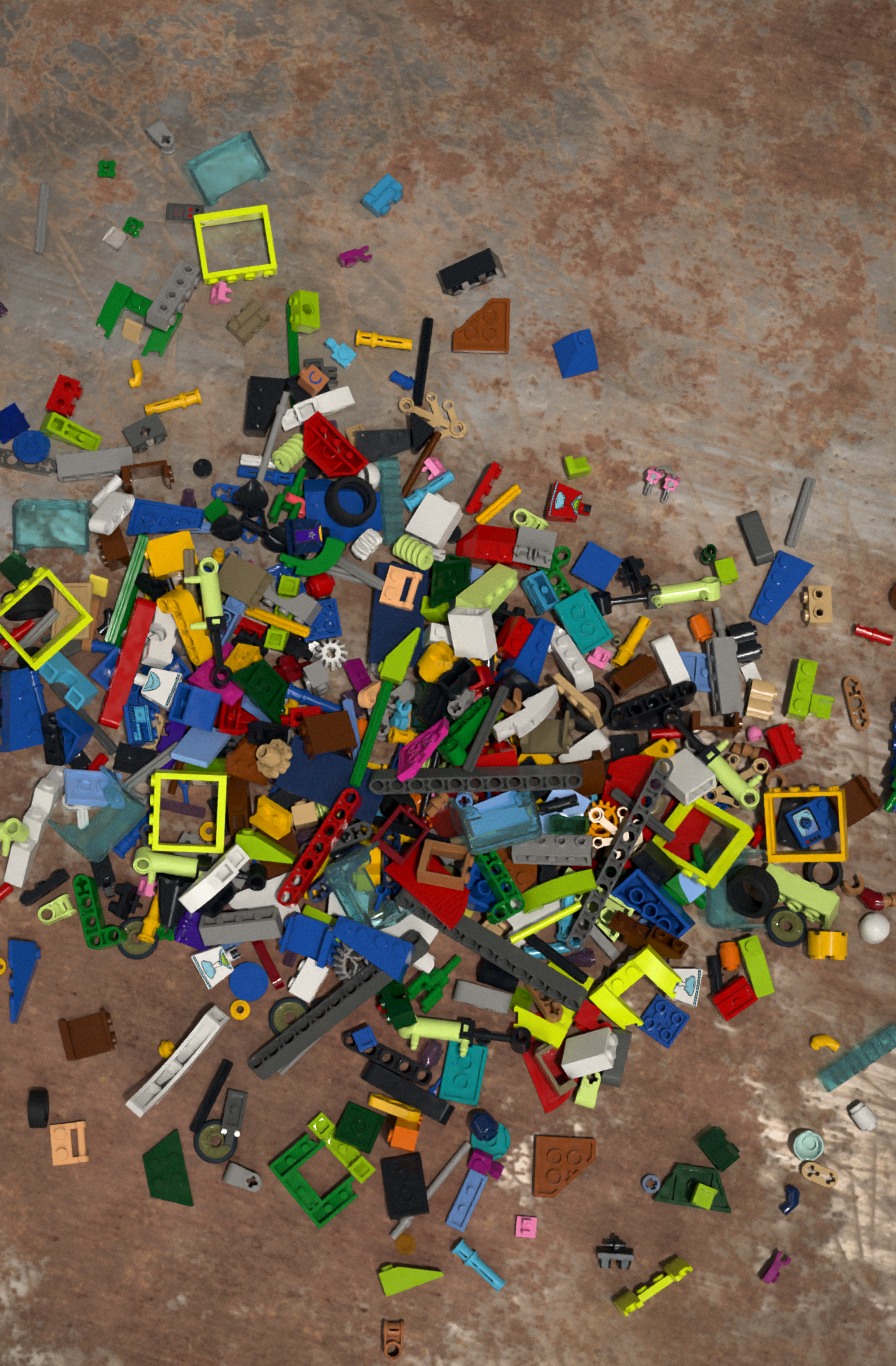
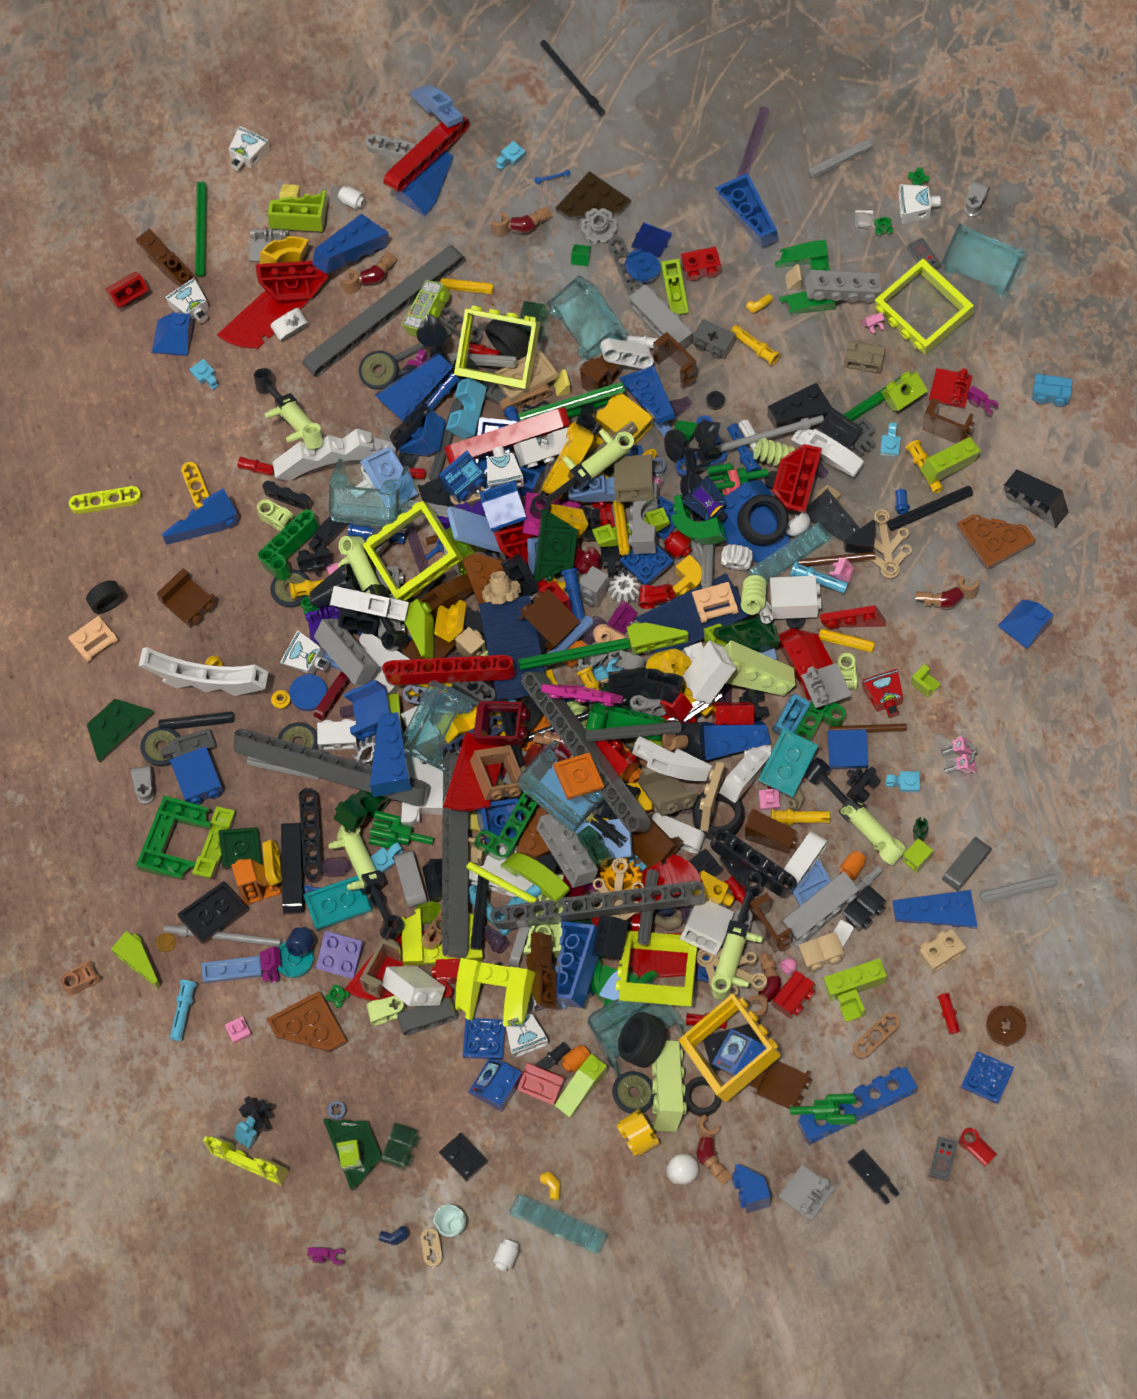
camera: 70 degrees right, 10 degrees down
nougat brick [297,364,329,398] -> none
blue tile [352,1026,378,1052] -> none
blue hand [374,885,391,912] -> none
medium blue bush [455,792,473,810] -> none
none -> blue panel [170,746,224,805]
none -> medium azure plate [234,1116,257,1149]
none -> hinge [316,930,364,979]
none -> green plate [325,984,349,1008]
none -> medium azure plate [370,842,403,874]
none -> black plate [439,1132,488,1183]
none -> blue slope [468,1058,522,1112]
none -> orange tile [553,752,605,800]
none -> red piece [638,583,675,609]
none -> yellow brick [673,555,702,598]
none -> blue wedge [715,173,779,248]
none -> reddish brown bar [829,723,907,733]
none -> medium azure plate [886,771,920,793]
none -> white torso [898,184,941,224]
none -> medium nougat piece [915,576,979,609]
none -> lime brick [920,437,981,484]
none -> reddish brown panel [923,398,975,443]
none -> red hinge [928,368,973,408]

